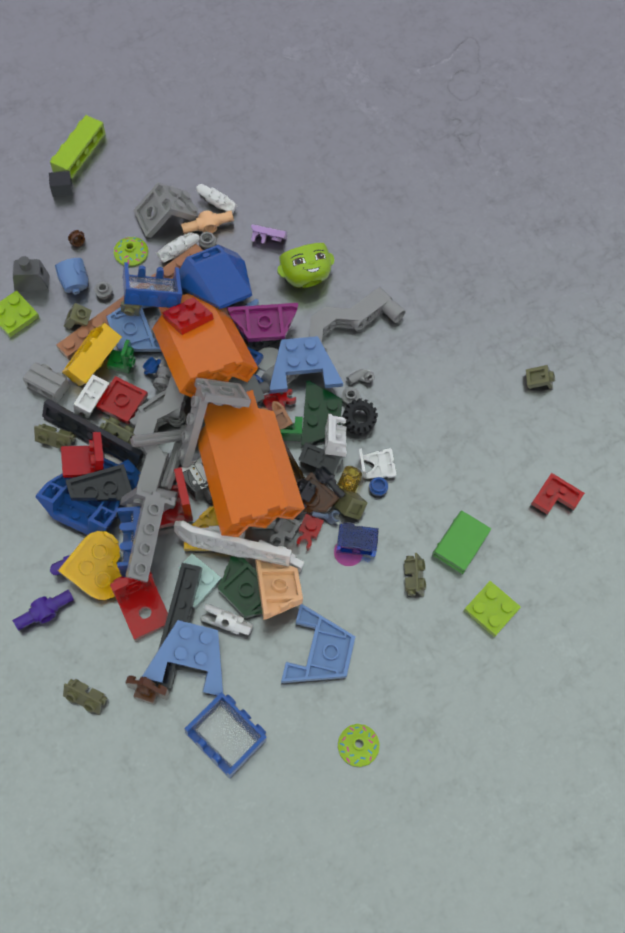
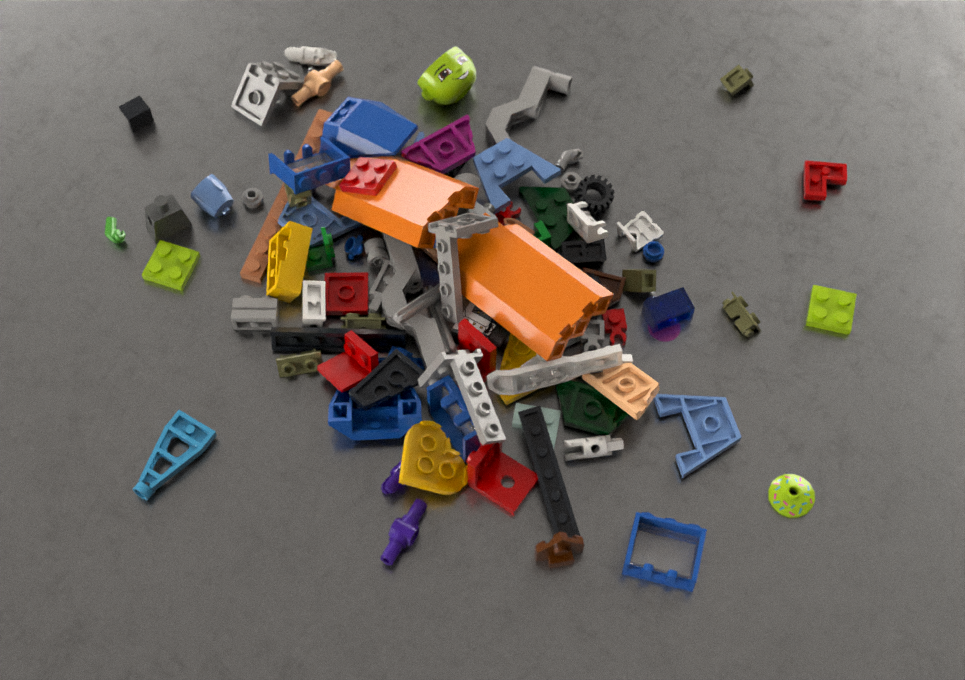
camera: 25 degrees left, 5 degrees down
lime brick [50,115,105,178] -> none
olive bracket [63,303,92,329] -> none
olive hinge [63,679,108,715] -> none
reddish brown plate [68,230,85,247] -> none
lime dish [113,237,148,267] -> none
medium blue wing [141,620,223,696] -> none
white hinge [157,232,199,263] -> none
light grey plate [199,232,216,249] -> none
lavender plate [251,224,287,244] -> none
sand blue hand [311,510,340,524] -> none
black plate [315,466,346,499] -> none
clear yellow plate [337,466,362,492] -> none
bright green piece [432,511,491,575] -> none

